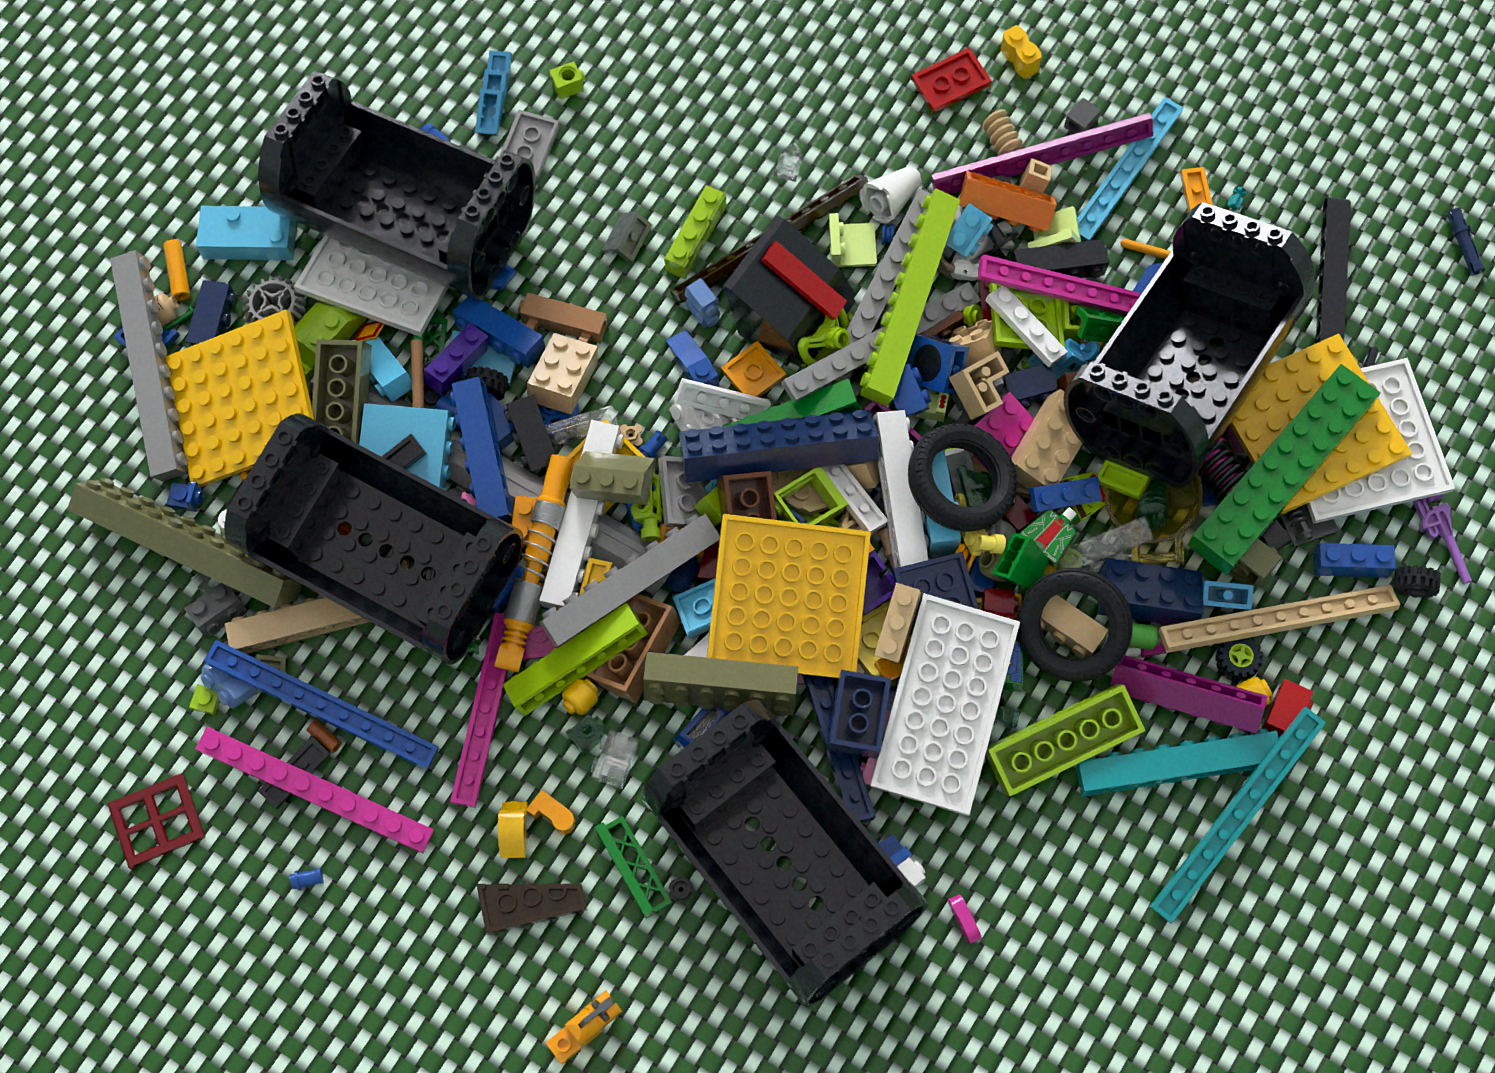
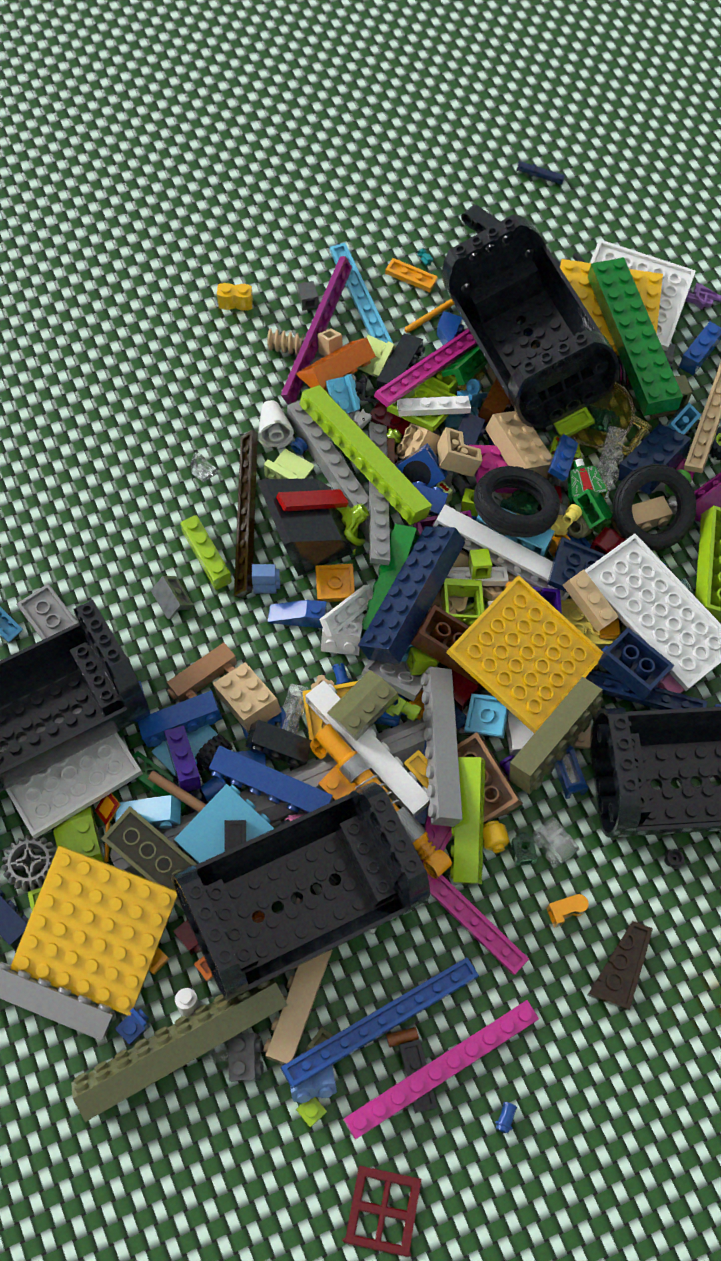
camera: 60 degrees left, 5 degrees down
yellow brick [498,801,528,858] -> none
lime brick [549,61,586,100] -> none
green fence [595,815,673,919] -> none
red plate [911,48,992,113] -> none
none -> lime brick [468,549,492,580]

